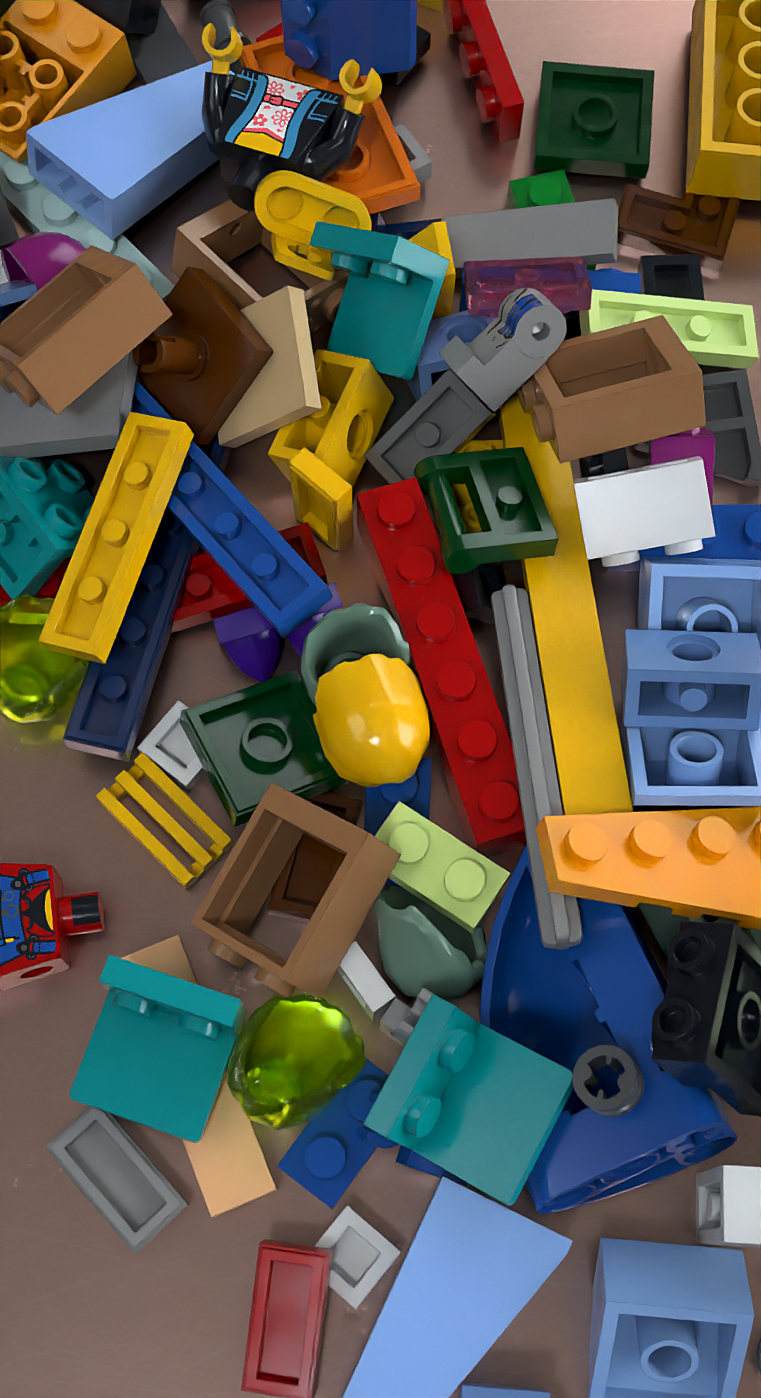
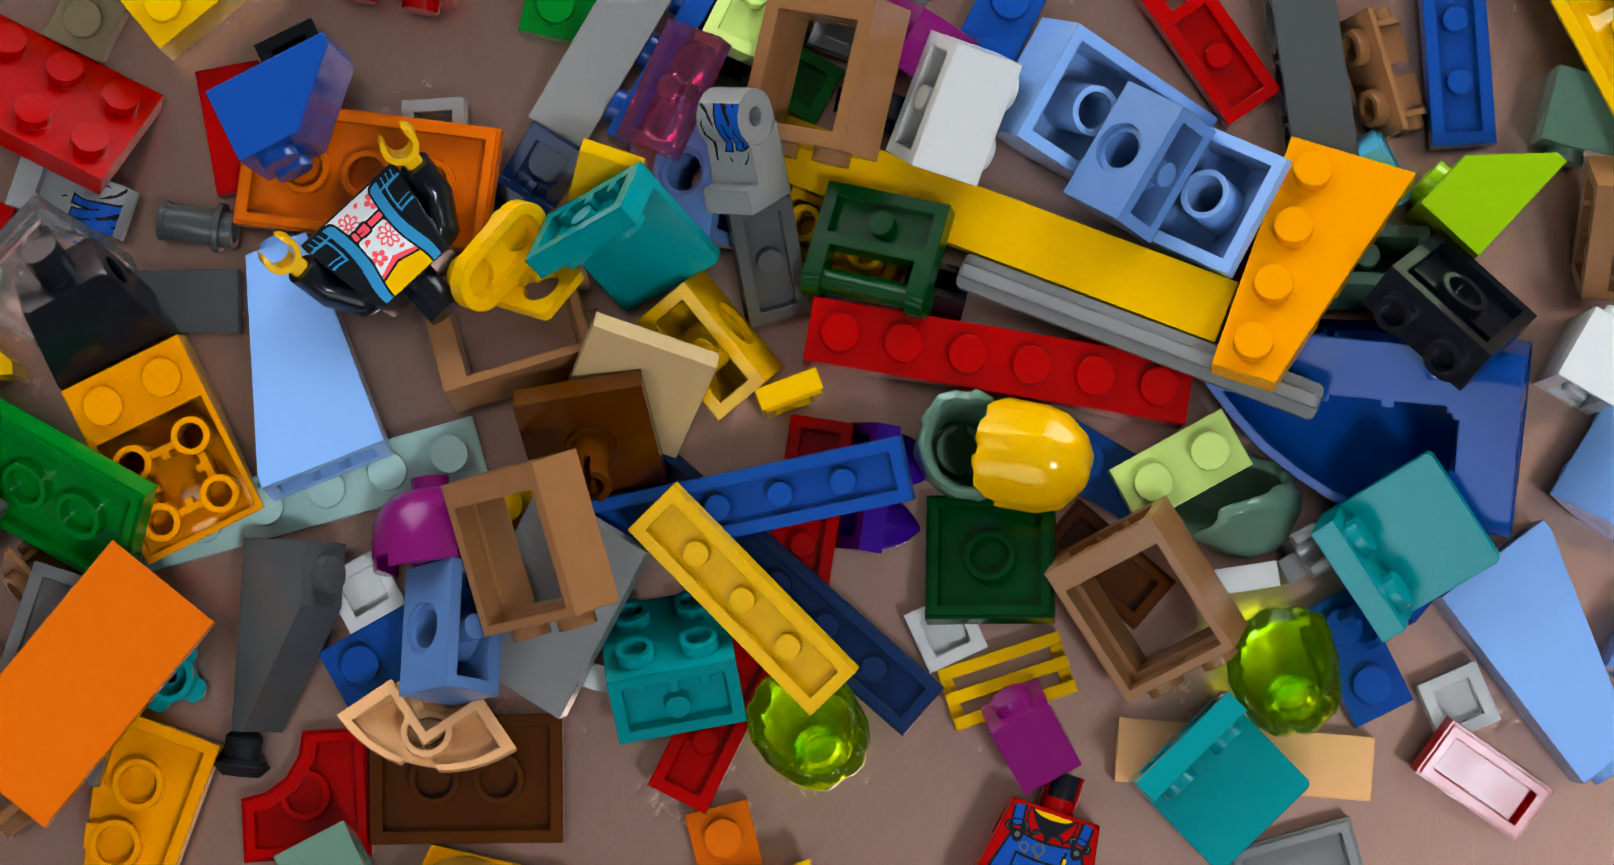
camera: 60 degrees left, 15 degrees up
dark grey bush [572,1045,644,1117] -> none
none -> magenta brick [980,678,1082,795]

